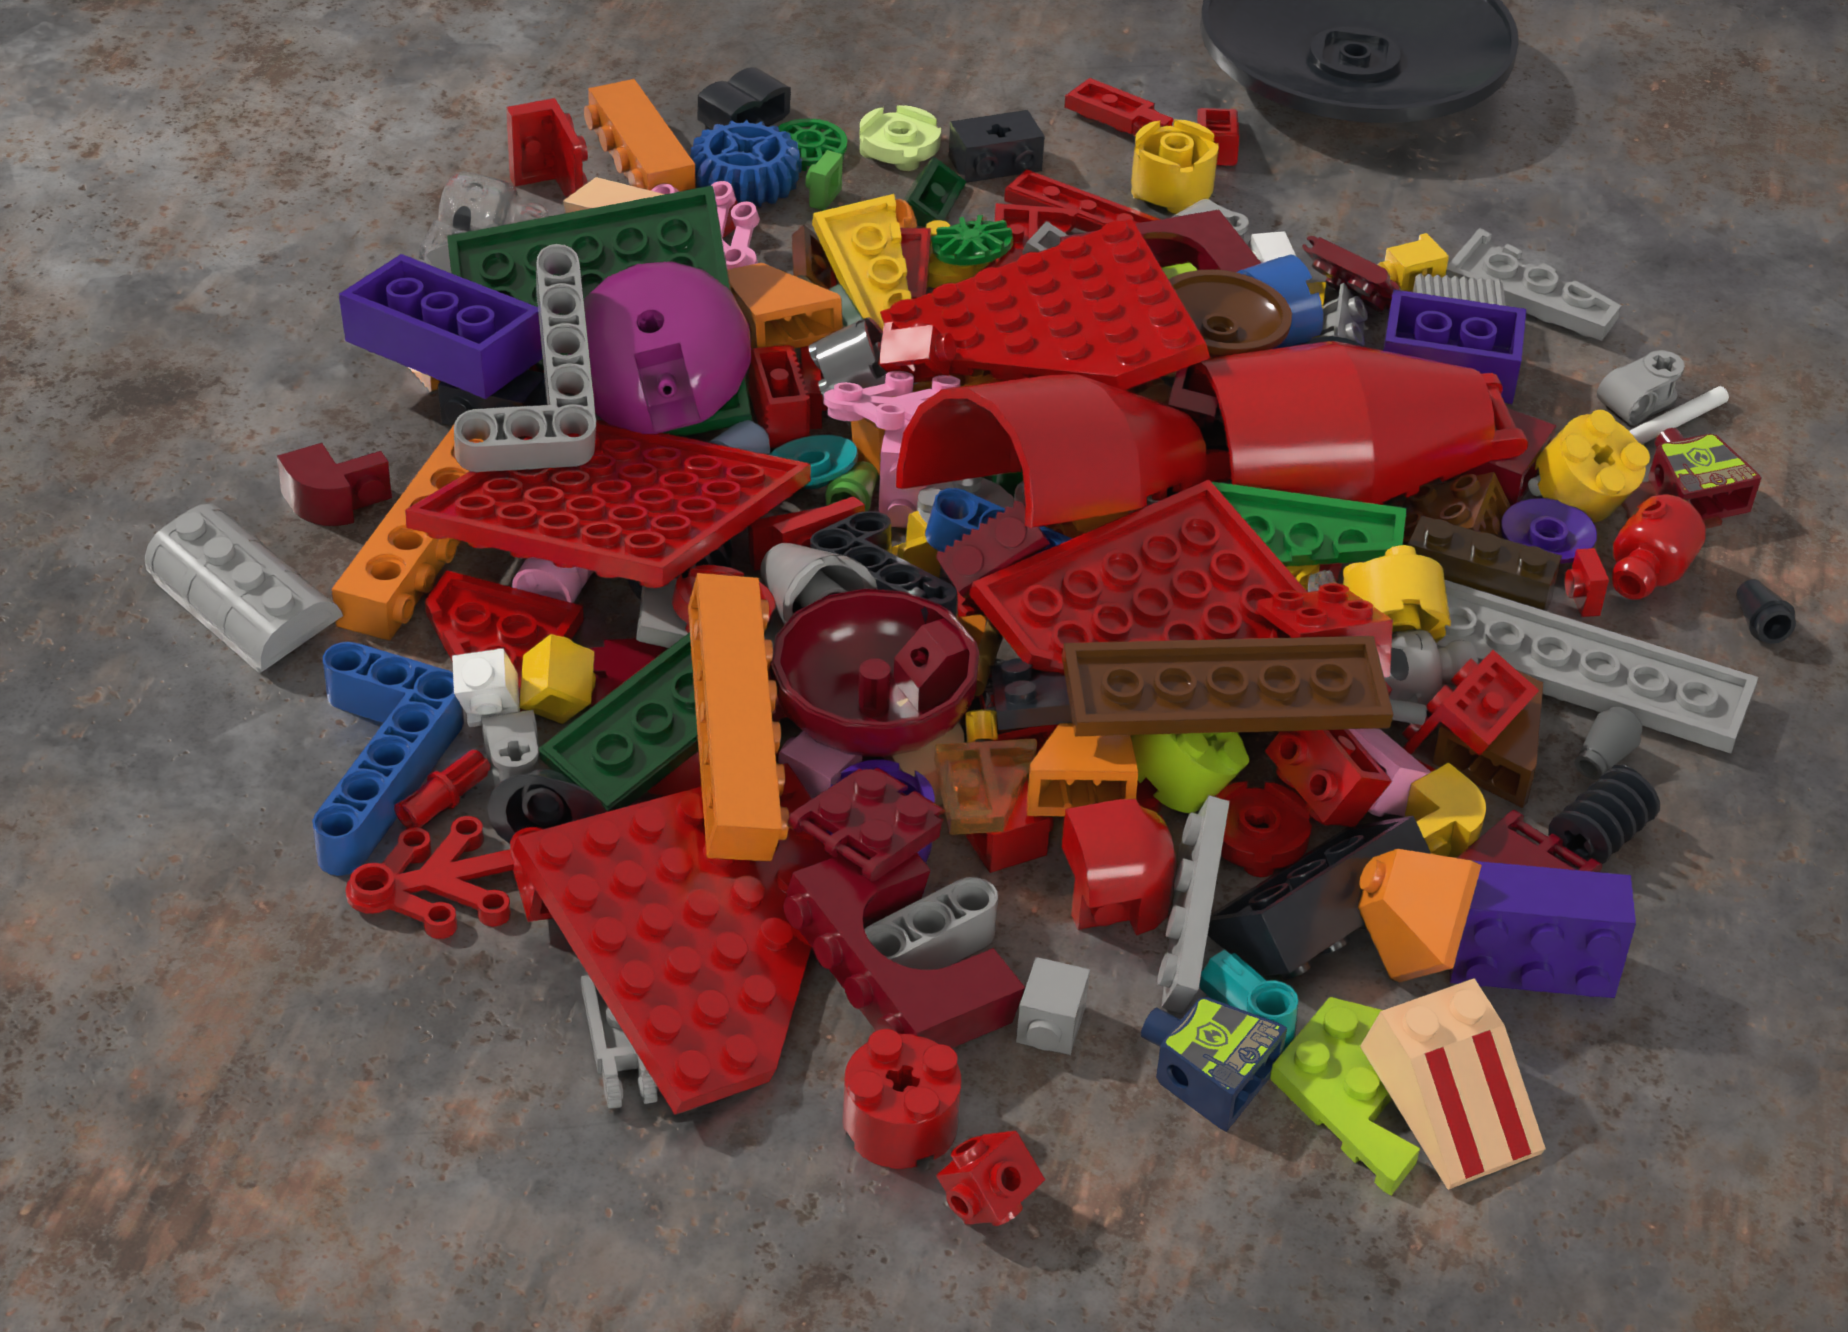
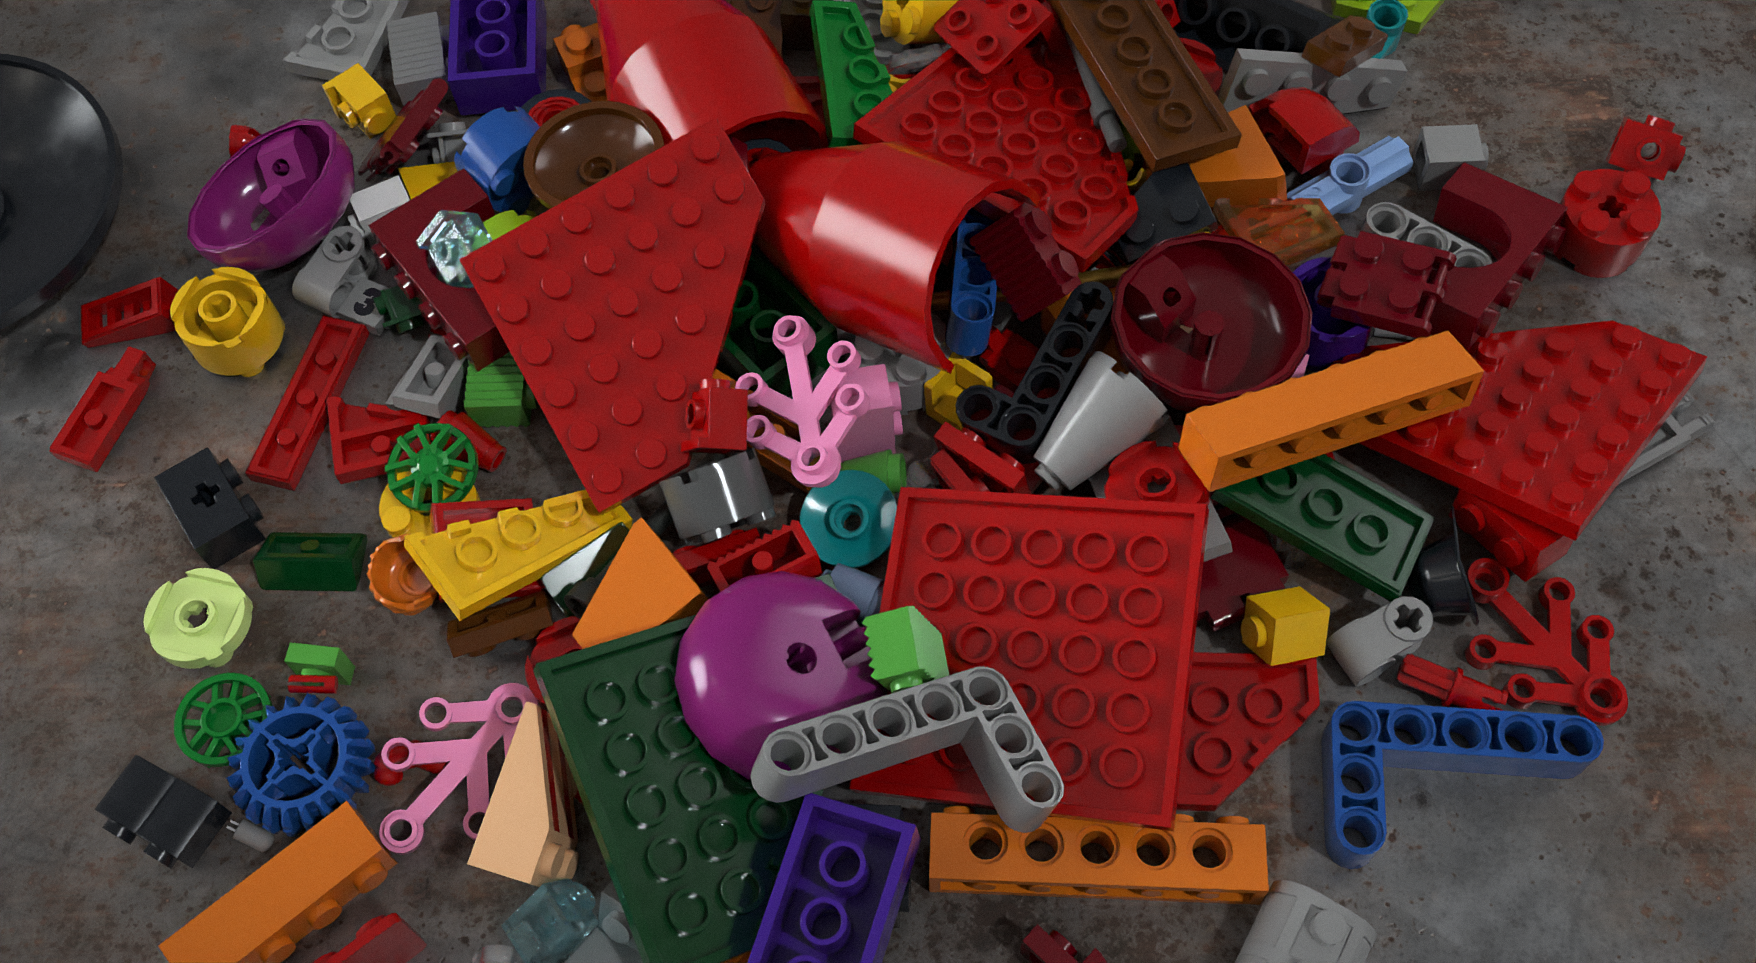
camera: 100 degrees left, 20 degrees up
white brick [452,648,520,727] -> none
torso [1141,997,1287,1132] -> none
none -> magenta piece [187,119,355,274]
none -> red hinge [229,125,261,157]
none -> red piece [287,675,338,694]
none -> clear light blue brick [416,210,493,288]
none -> bright green brick [862,606,949,694]
none -> light blue piece [1286,136,1414,226]
none -> reddish brown plate [1302,15,1388,78]

